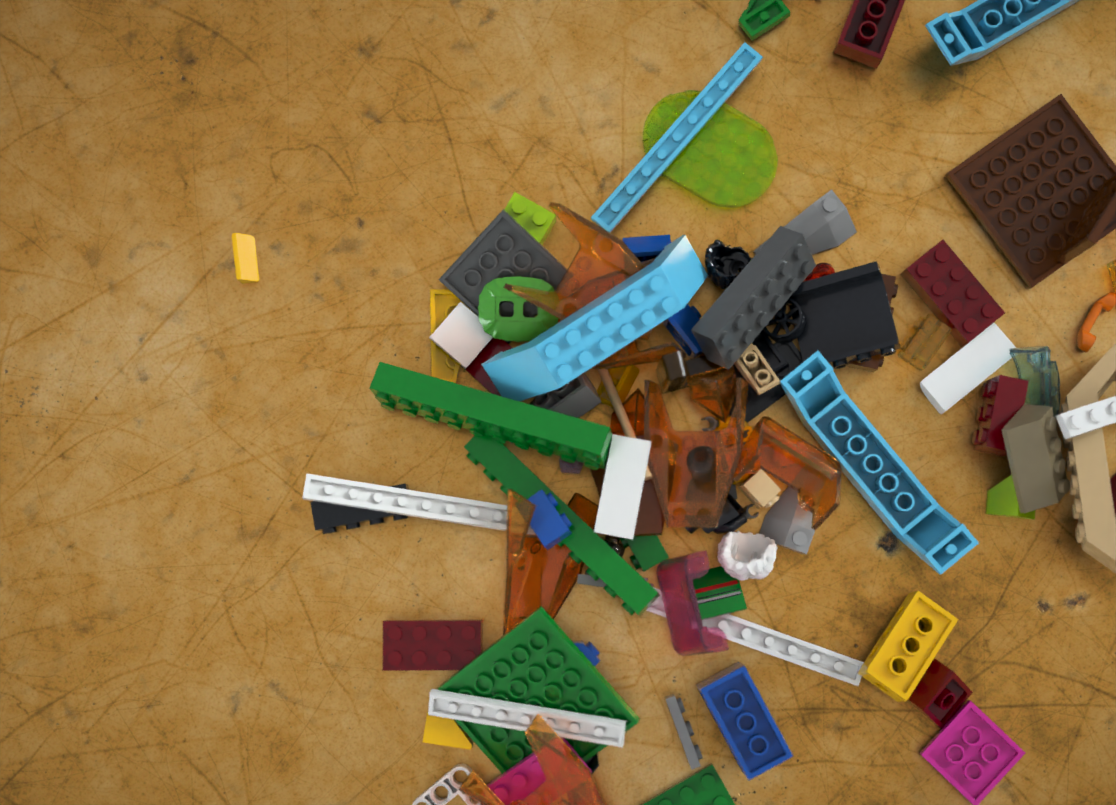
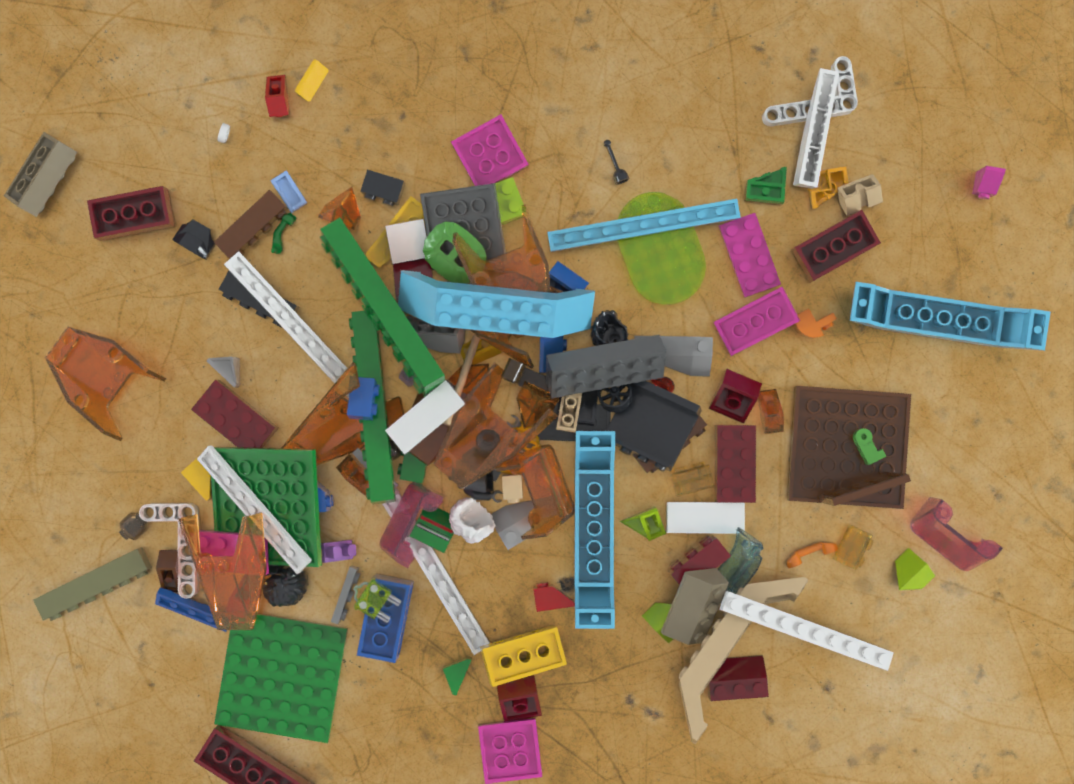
camera: 35 degrees right, 5 degrees up
none -> dark tan slope [4,132,77,217]
none -> clear orange windscreen [45,327,166,441]
none -> dark red brick [87,186,175,241]
none -> black slope [172,219,216,260]
none -> light grey slope [207,357,240,388]
none -> reddish brown brick [214,190,288,259]
none -> white tile [217,123,230,143]
none -> black hair [263,567,308,607]
none -> red slope [265,75,289,117]
none -> light blue tile [270,170,307,213]
none -> green piece [271,213,297,254]
none -> clear orange slope [318,187,361,230]
none -> medium lavender hips [321,540,356,563]
none -> clear orange slope [336,454,369,497]
none -> clear neon green piece [353,577,401,623]
none -> black brick [360,169,405,207]
none -> green slope [443,656,472,696]
none -> dark pink plate [451,114,529,186]
none -> red slope [533,582,575,612]
none -> black hinge [604,140,630,185]
none -> lime slope [619,506,666,541]
none -> dark red slope [709,369,762,423]
none -> dark pink plate [714,286,801,356]
none -> dark pink plate [718,213,781,298]
none -> clear orange slope [758,389,784,434]
none -> orange brick [793,308,837,339]
none -> bright green leg [853,428,886,465]

